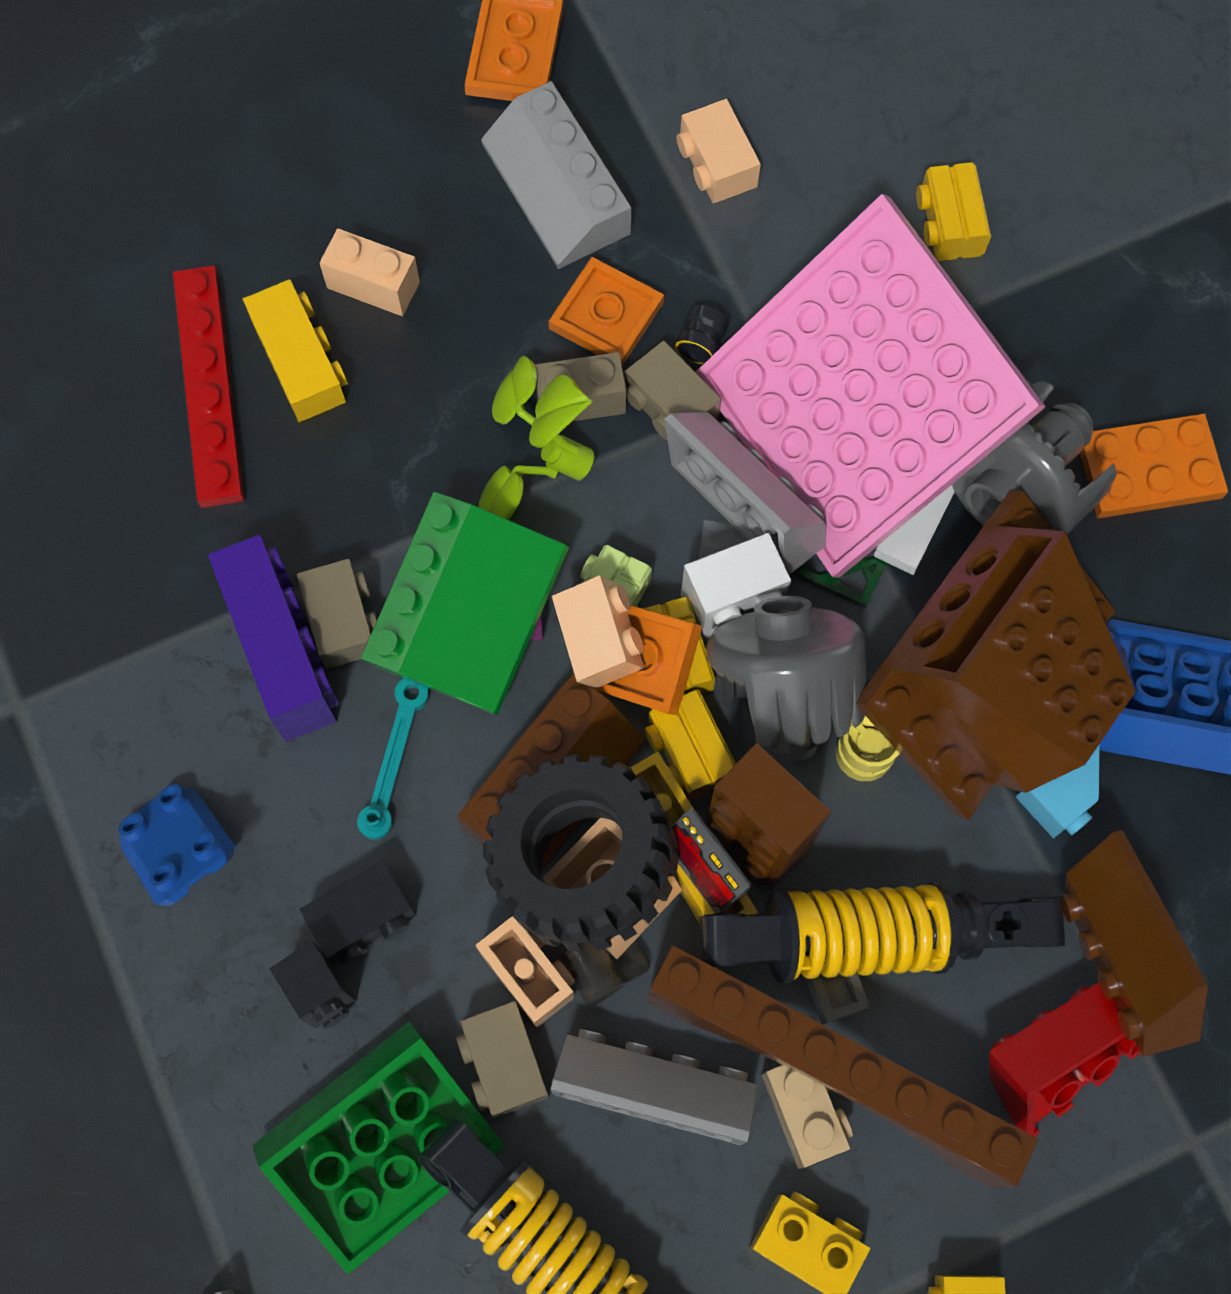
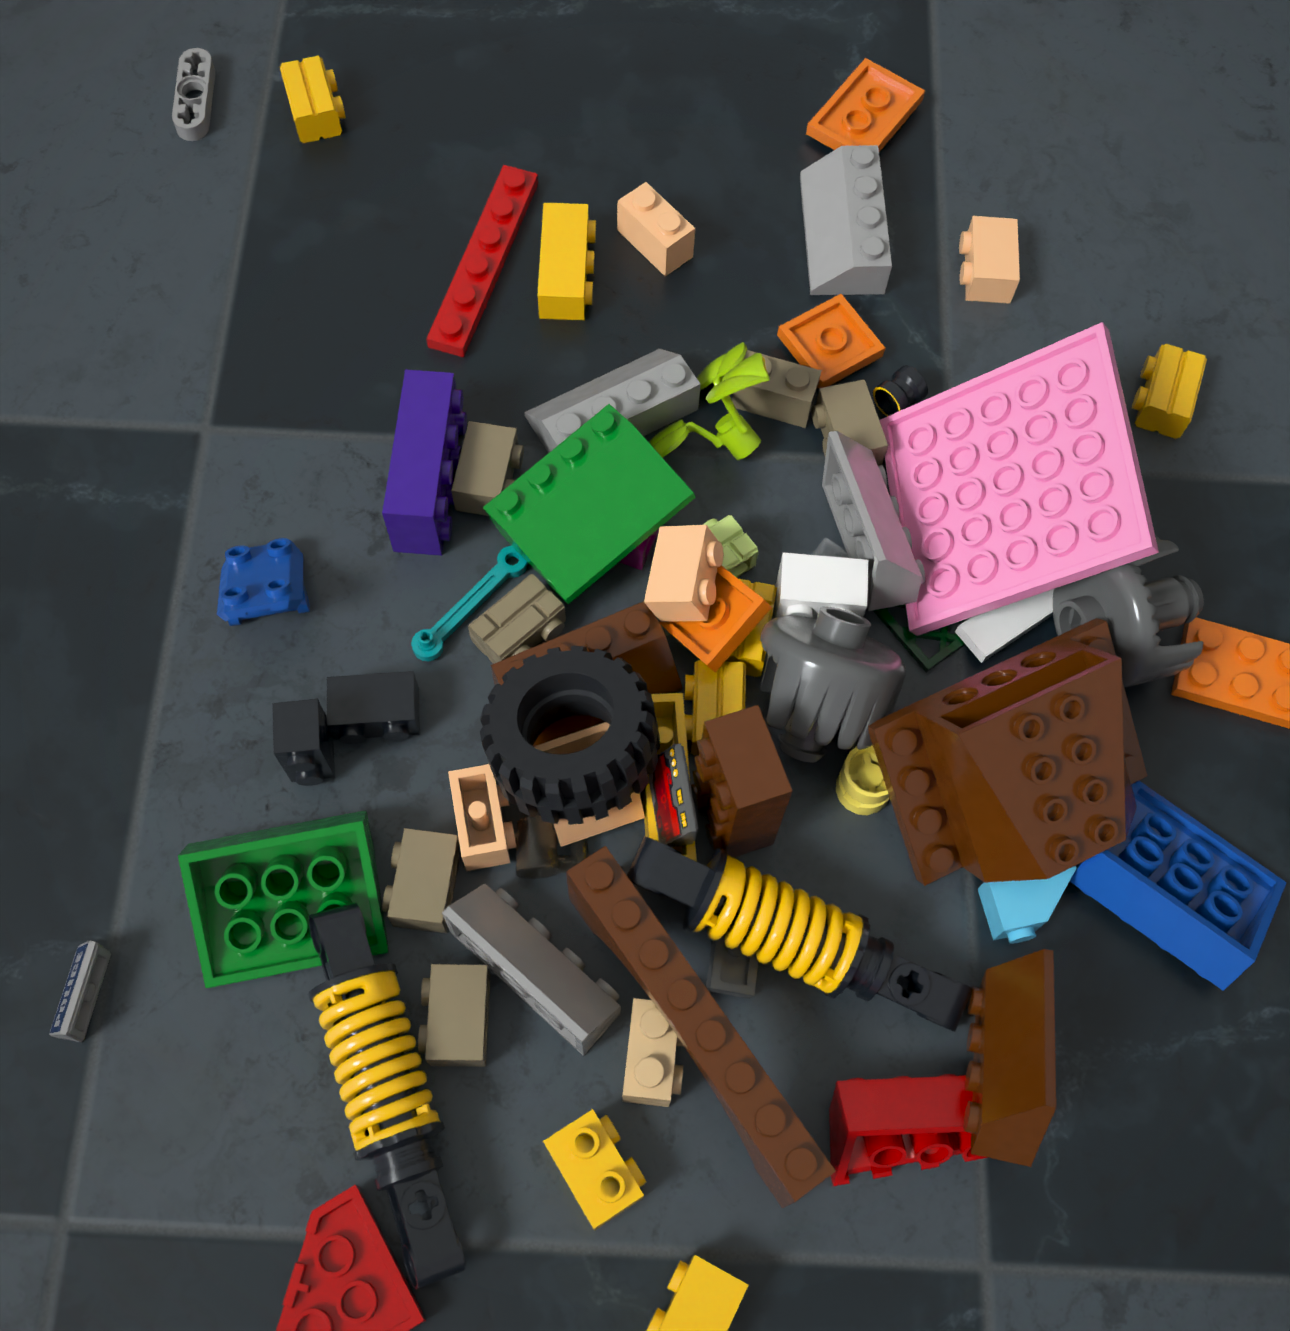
camera: 25 degrees right, 5 degrees down
none -> dark tan brick [418,964,491,1067]
none -> dark tan brick [468,574,566,664]
none -> light grey slope [525,349,701,453]

